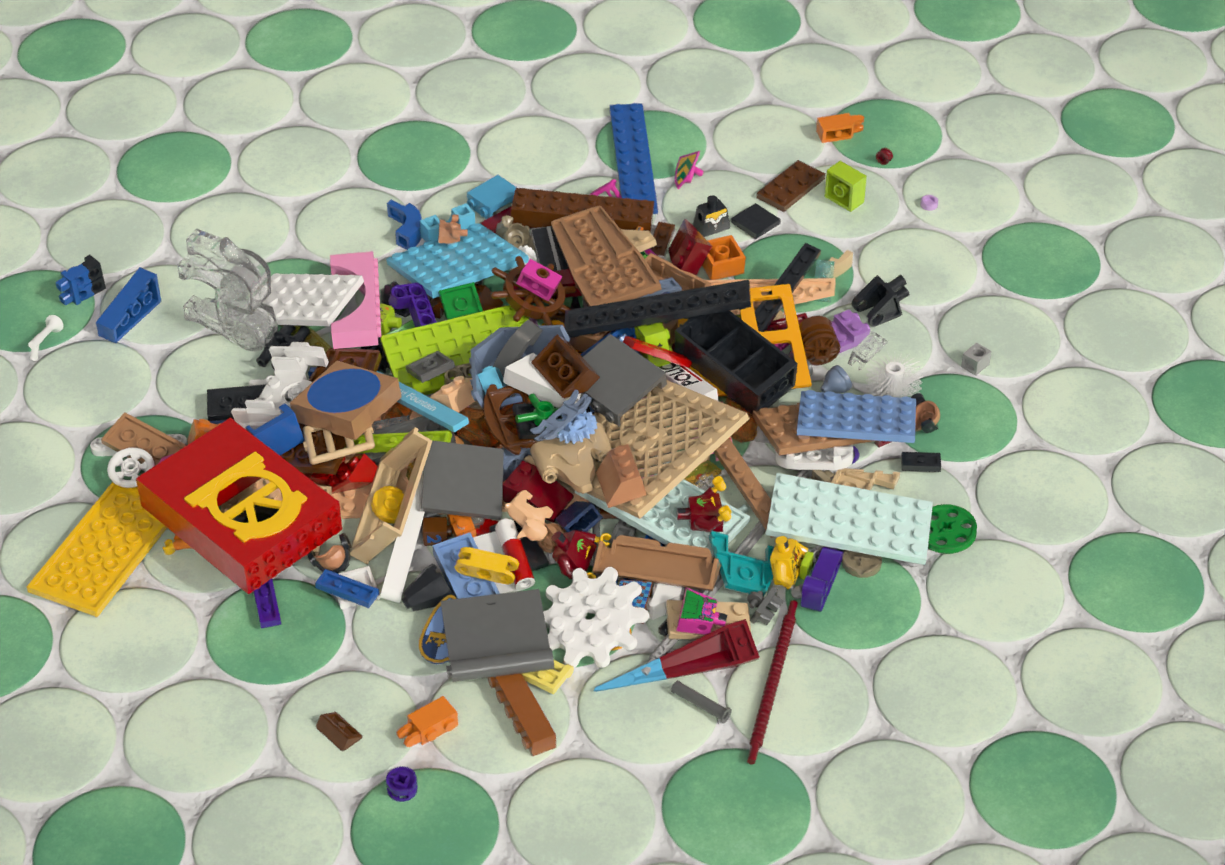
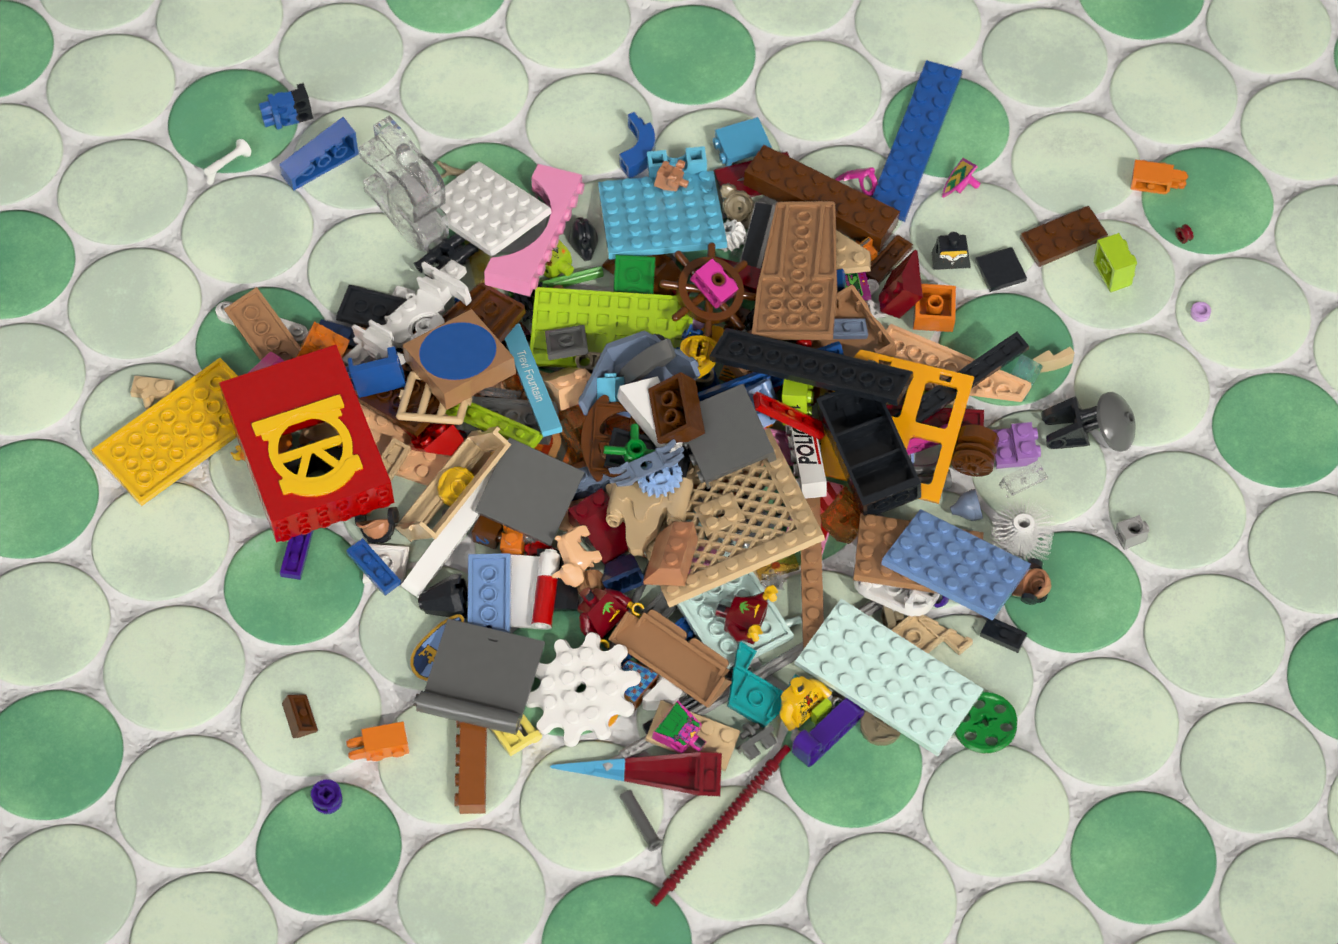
camera: 25 degrees right, 15 degrees up
white plate [107,448,155,488] -> none
dark purple beam [388,283,437,328] -> none
yellow piece [454,547,519,584] -> none
none -> tan plate [130,376,175,409]
none -> dark grey dish [1097,392,1136,452]

